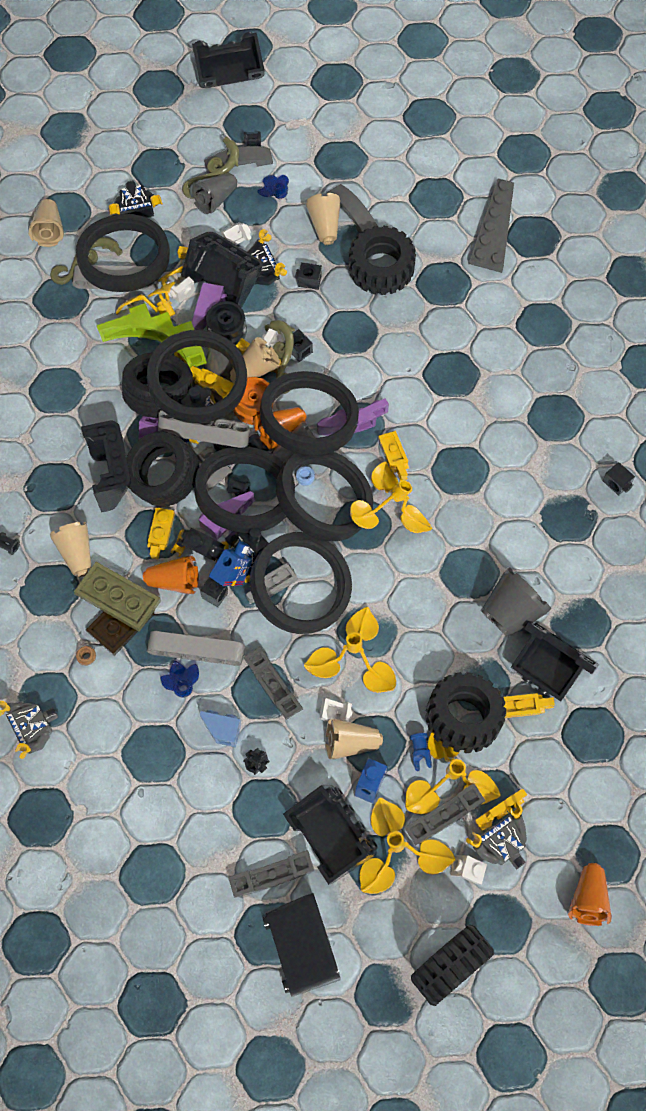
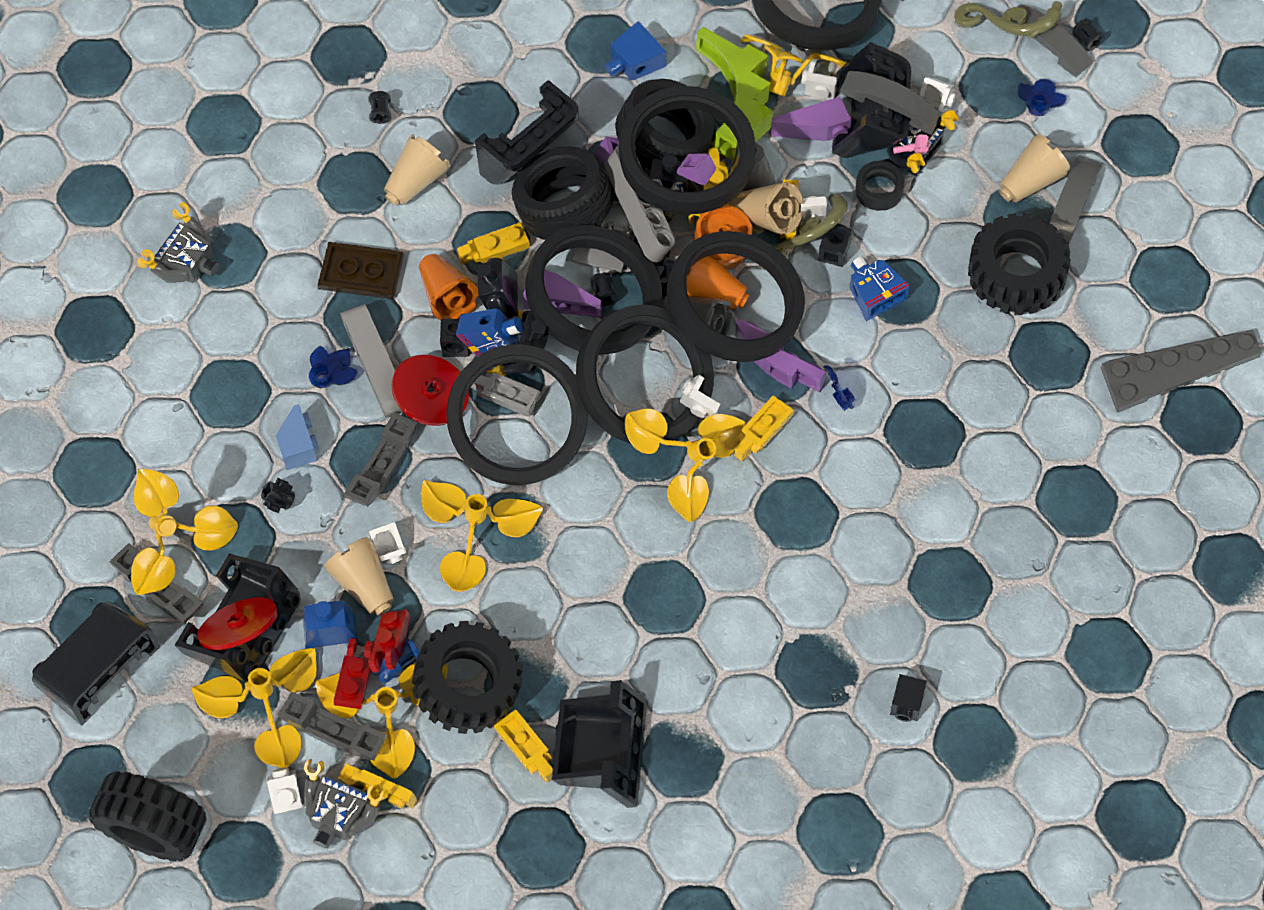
camera: 60 degrees right, 5 degrees down
olive plate [74,562,161,632] -> none
medium nougat plate [76,646,96,666] -> none
dark grey cone [190,173,237,214] -> none
black wheel [206,301,247,346] -> none
black brick [295,262,322,290] -> none
light blue tile [296,466,315,486] -> none
dark grey cone [481,567,552,637] -> none
none -> yellow plant [131,469,238,595]
none -> red piece [197,597,278,650]
none -> red hinge [334,638,374,709]
none -> red hinge [368,609,411,673]
none -> red piece [391,355,469,426]
none -> blue torso [605,21,667,80]
none -> medium lavender slope [676,154,716,185]
none -> white bracket [680,375,720,418]
none -> clear blue plate [823,365,856,411]
none -> dark grey slope [840,71,940,135]
none -> blue torso [850,257,910,321]
none -> black tyre [855,161,905,211]
none -> bright pink hand [893,135,929,155]

